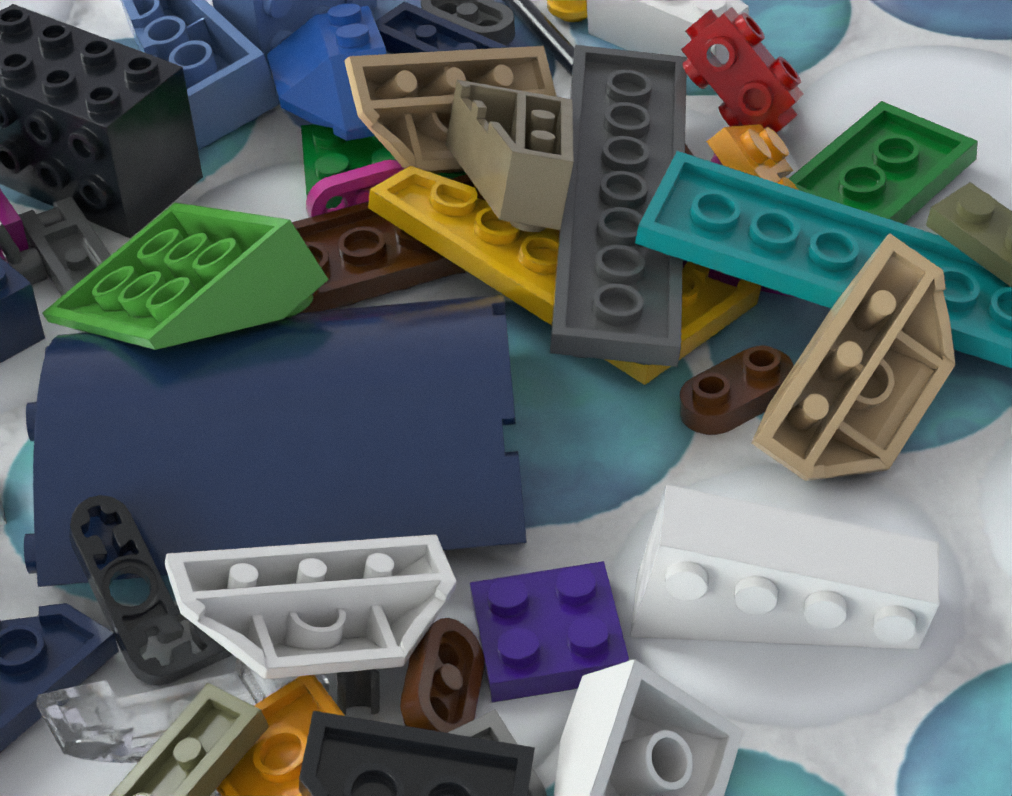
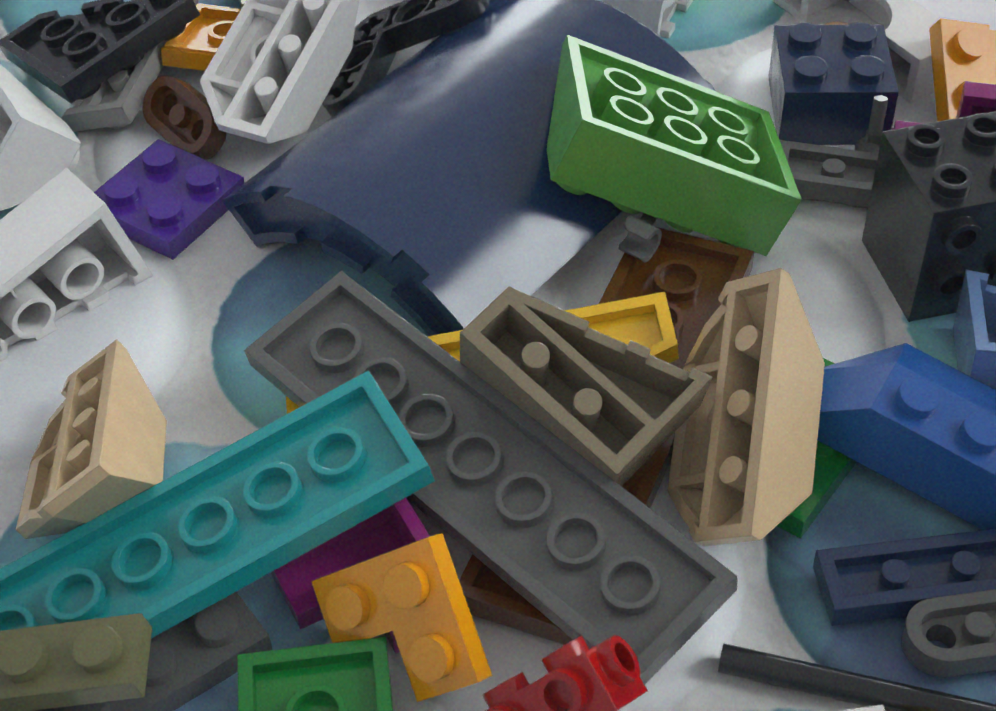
camera: 130 degrees right, 5 degrees up
reddish brown plate [680,345,793,435] -> none

